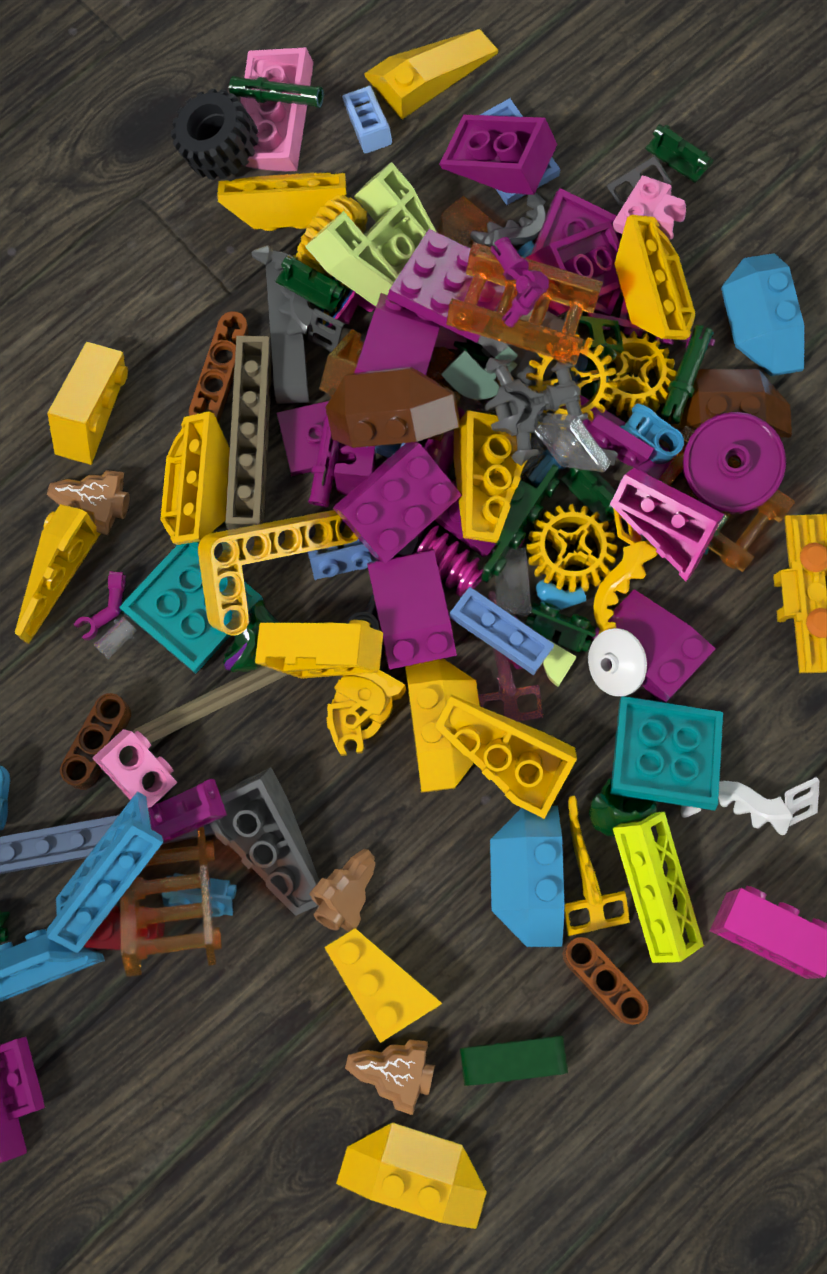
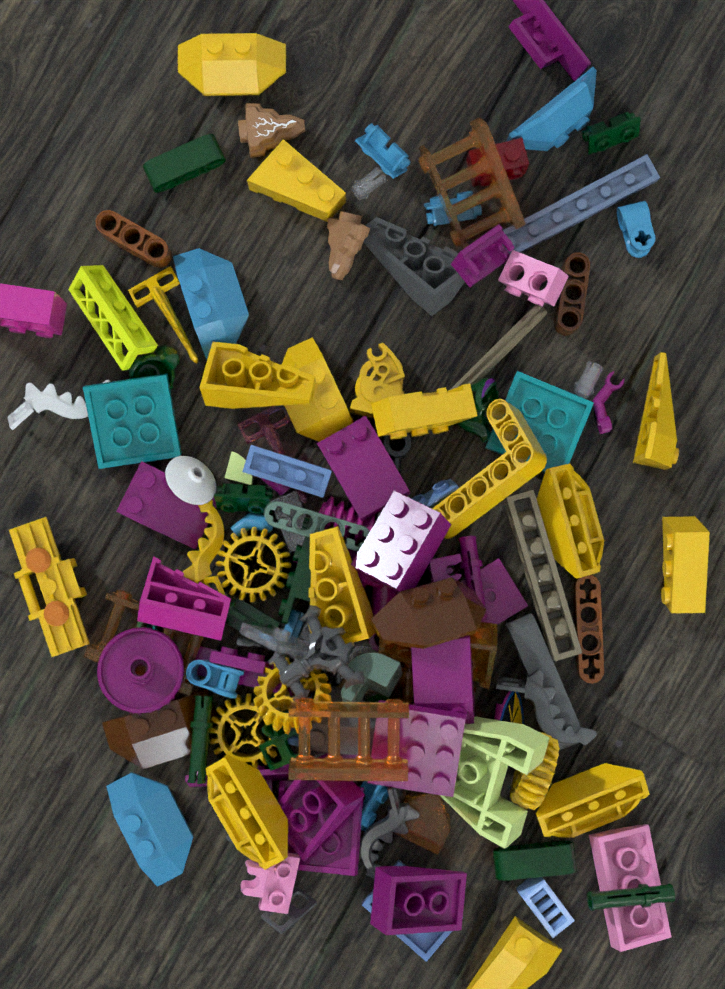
camera: 160 degrees right, 10 degrees up
dark azure fence [46,791,163,953] -> none
medium nougat rock [47,470,130,535] -> none
black tyre [171,89,259,180] -> none
dark green hinge [275,256,348,314] -> none
magenta pin [490,237,549,327] -> none
dark green hinge [645,124,714,183] -> none
none -> sand green beam [264,501,370,551]
none -> clear pin [351,167,387,200]
none -> dark azure hinge [355,123,411,179]
none -> dark green beam [493,840,577,880]

